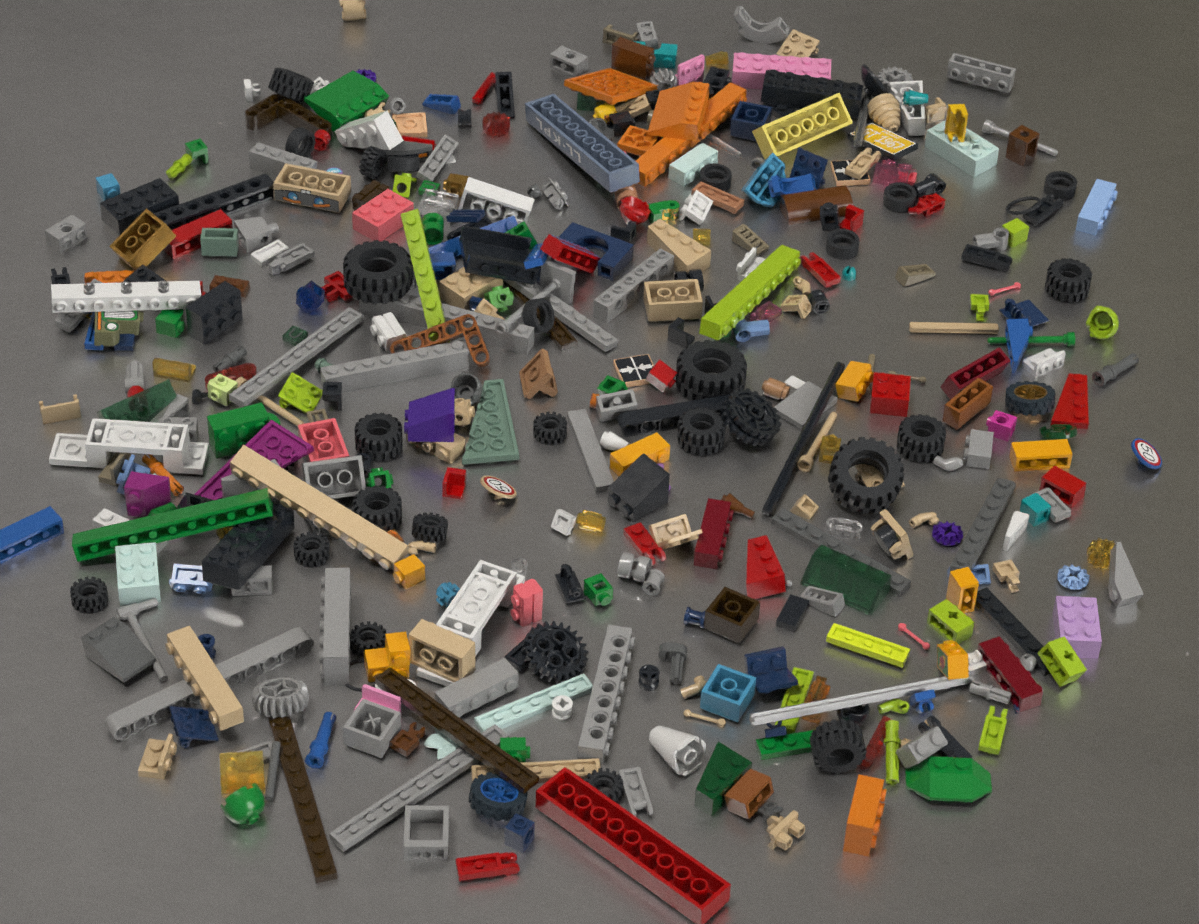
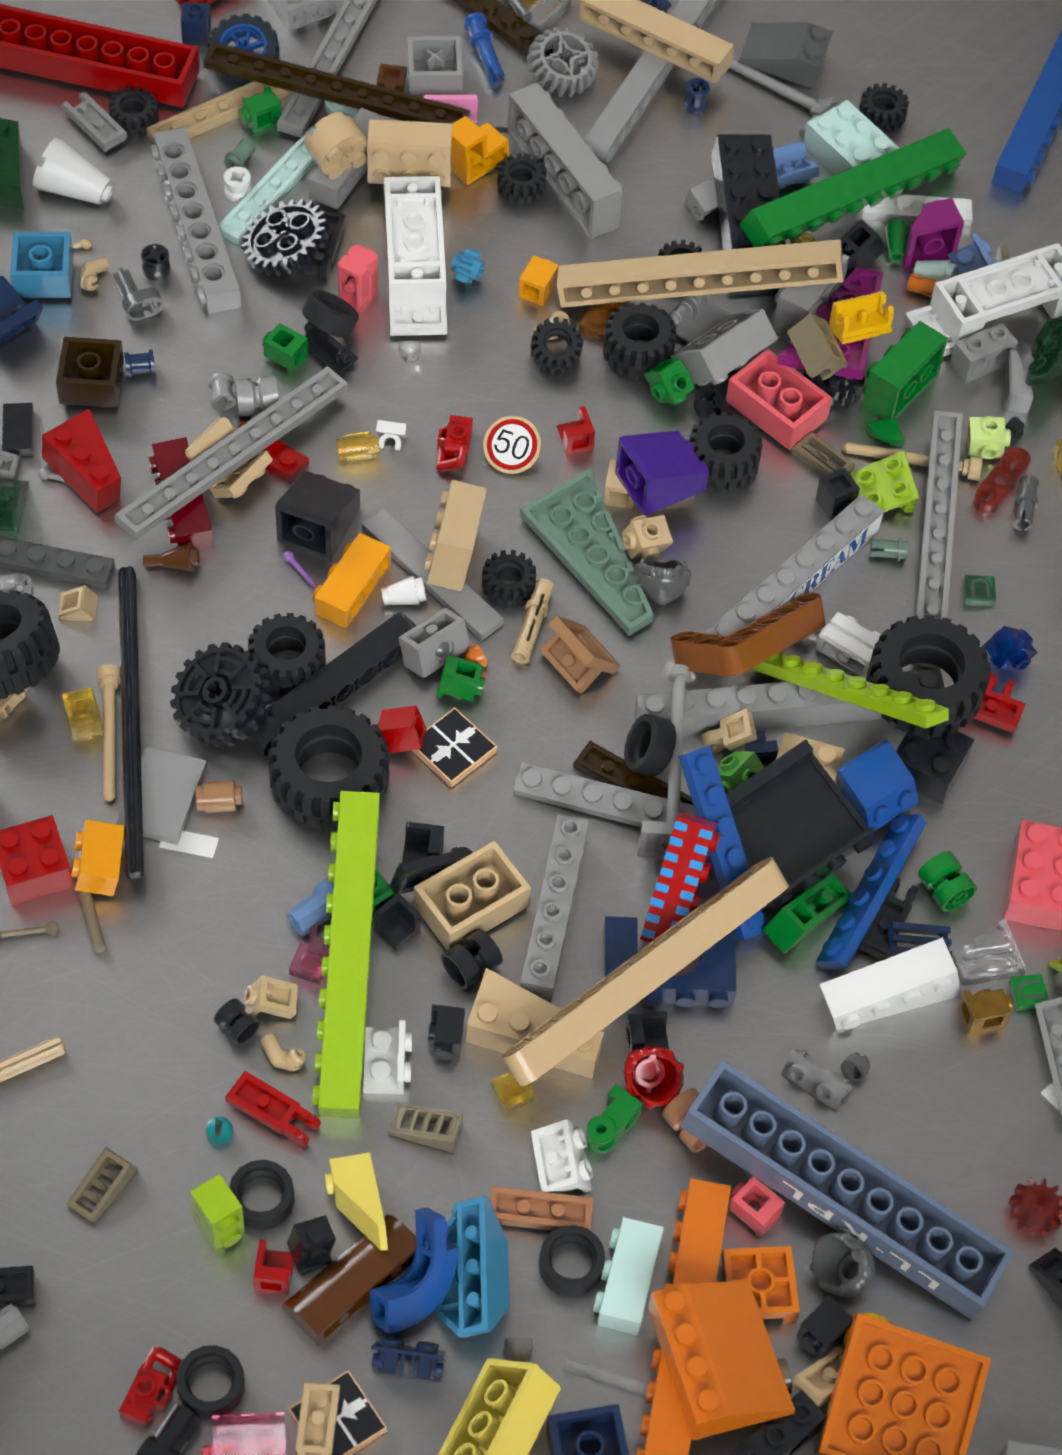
camera: 150 degrees right, 15 degrees up
none -> light grey plate [115,366,348,540]
none -> lime brick [190,1174,245,1251]
none -> sand green pin [224,138,256,169]
none -> black tyre [302,289,359,338]
none -> tan brick [304,112,367,179]
none -> light yellow slope [324,1152,388,1250]
none -> black hinge [389,846,473,894]
none -> tan brick [424,480,487,592]
none -> black brick [428,1004,465,1060]
none -> red piece [436,415,473,473]
none -> tan beam [502,857,789,1086]
none -> tan pin [511,578,554,664]
none -> dark tan hinge [787,313,848,380]
none -> yellow hinge [829,291,894,345]

